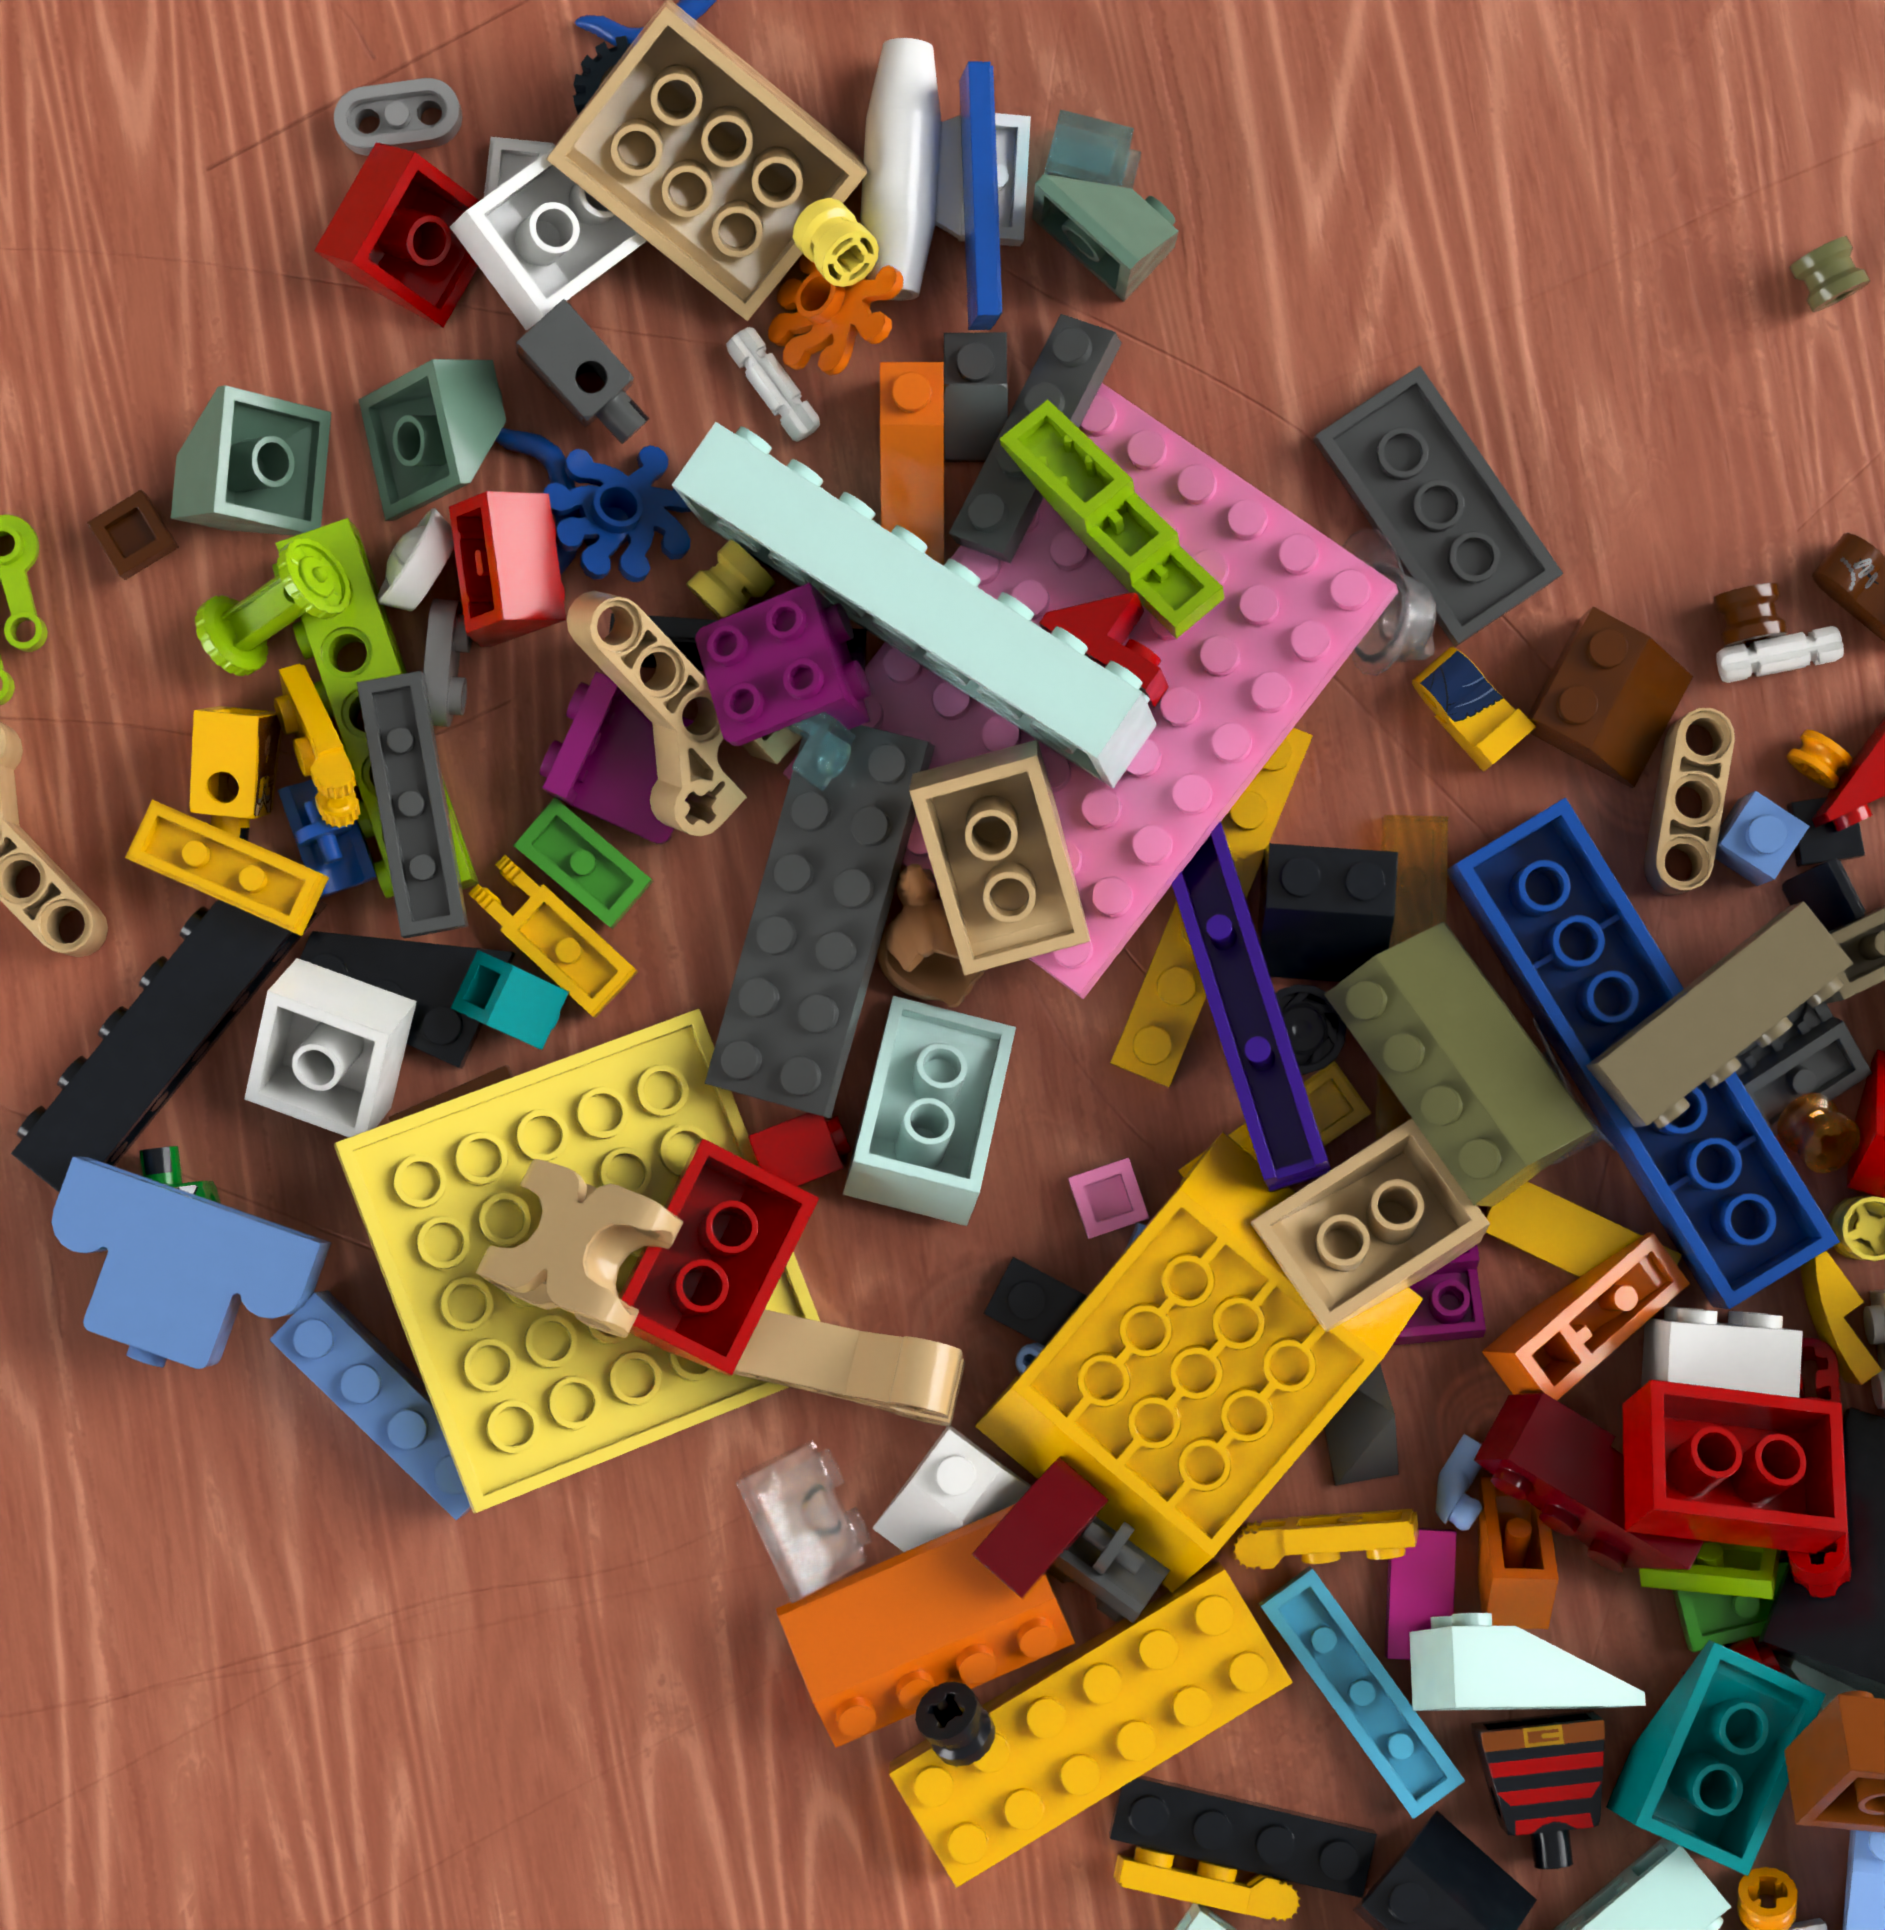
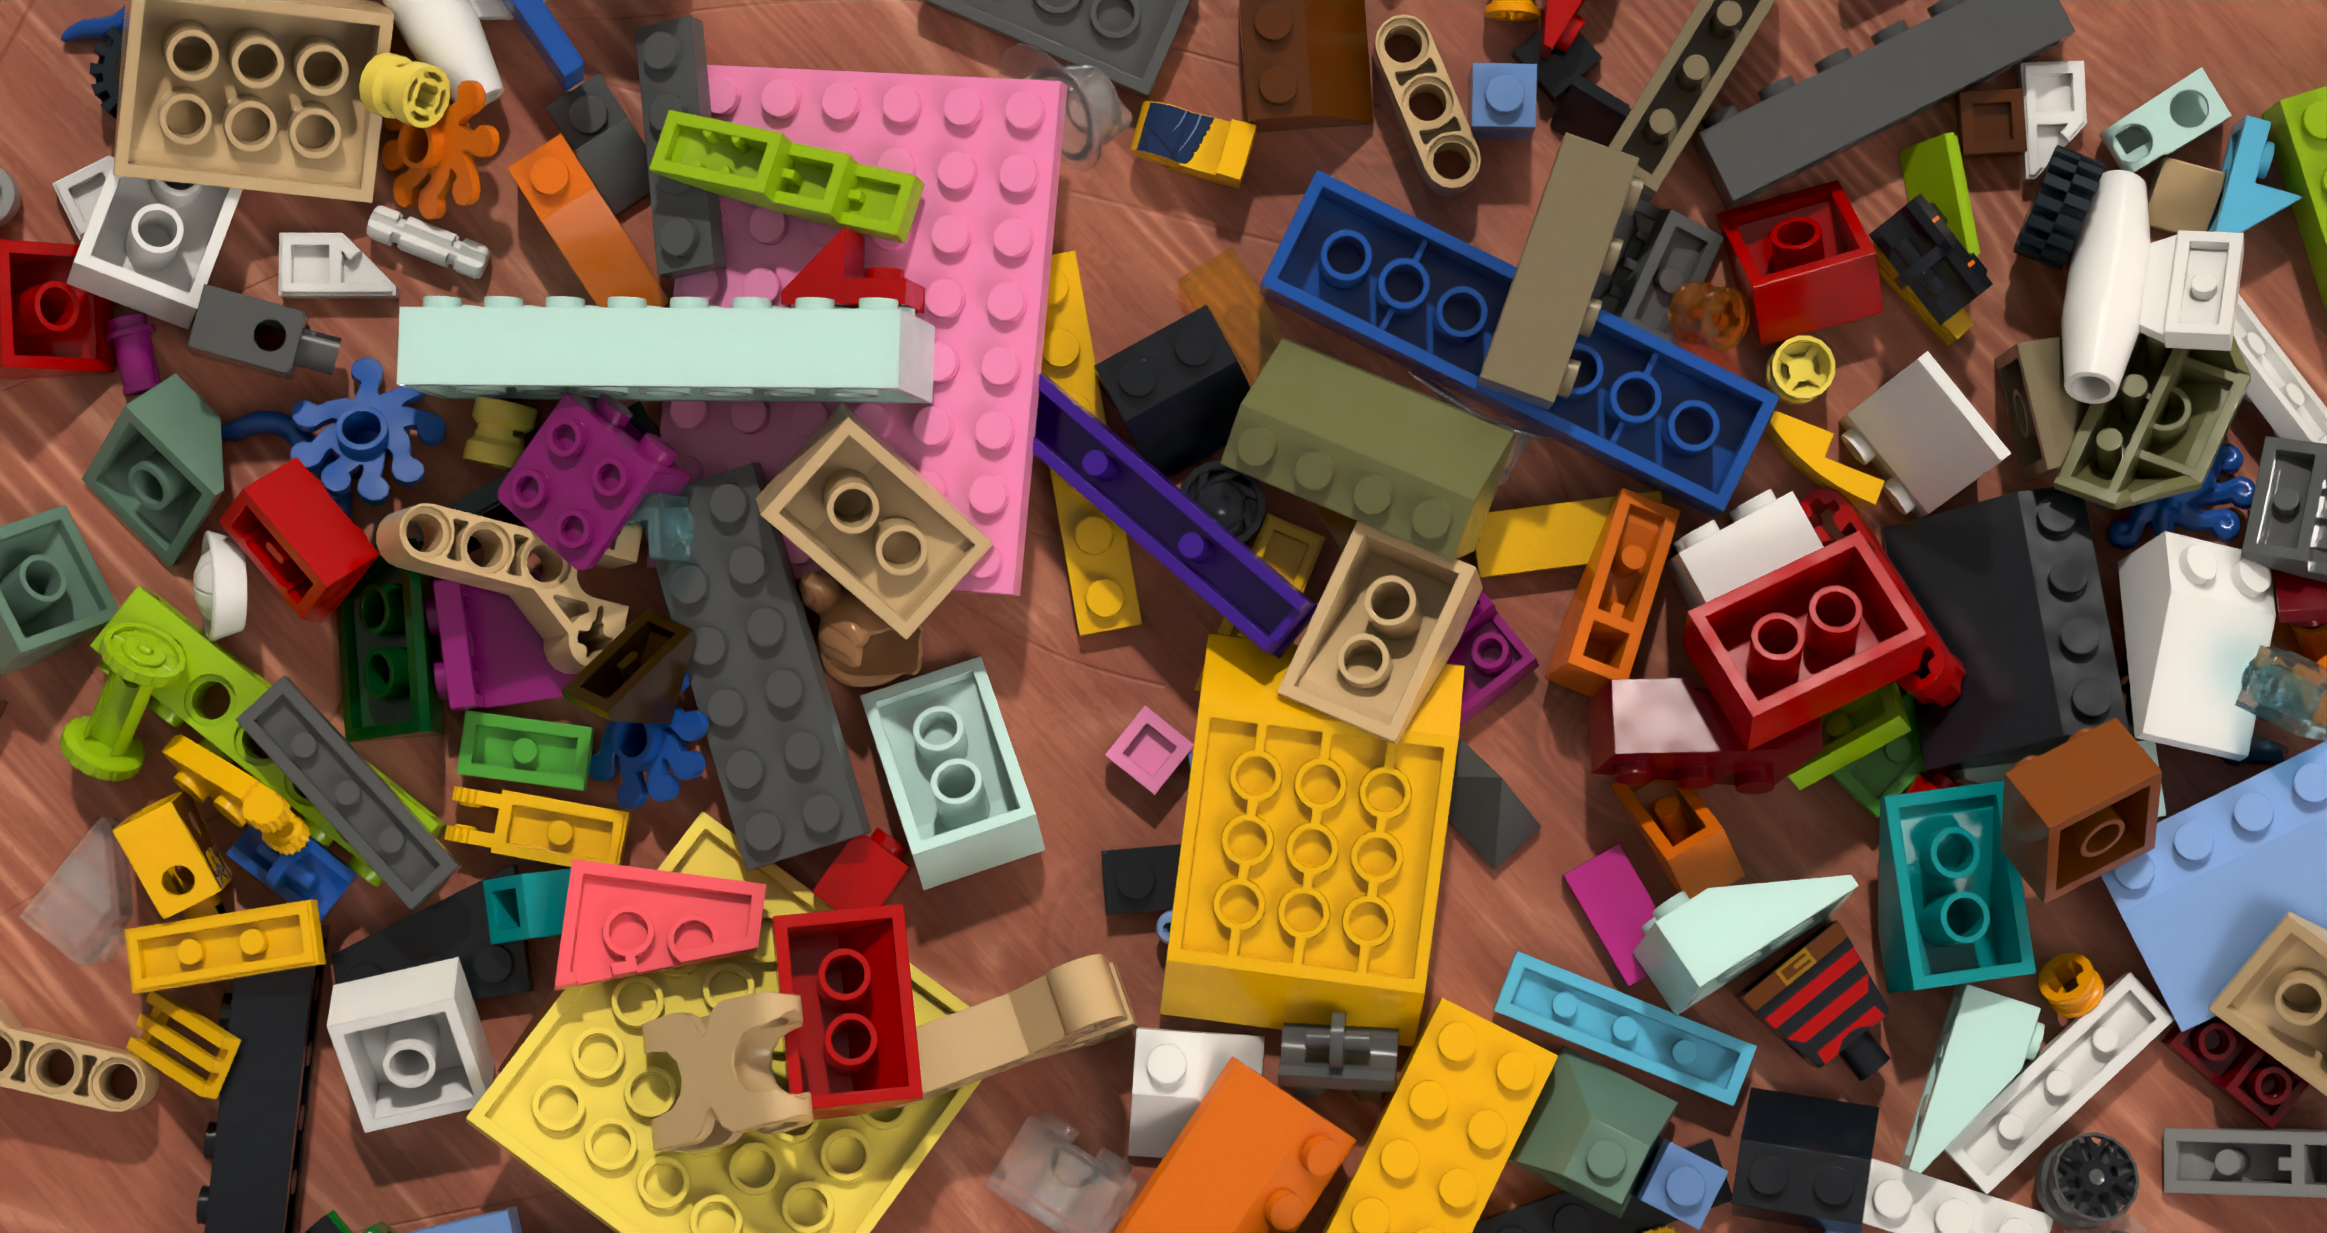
camera: 30 degrees left, 0 degrees up
light grey plate [423,599,472,727] -> none
dark red slope [972,1457,1109,1599] -> none
yellow hinge [1233,1509,1419,1570] -> none
light blue arm [1436,1434,1482,1531] -> none
none -> clear slope [19,817,134,966]
none -> magenta pin [105,313,162,397]
none -> yellow tile [126,991,241,1100]
none -> white tile [278,233,399,299]
none -> dark green slope [336,538,446,743]
none -> coral wing [554,859,766,991]
none -> dark brown slope [561,609,697,725]
none -> blue animal [589,672,709,809]
none -> sand green slope [1507,1046,1678,1219]
none -> medium blue brick [1633,1138,1729,1230]

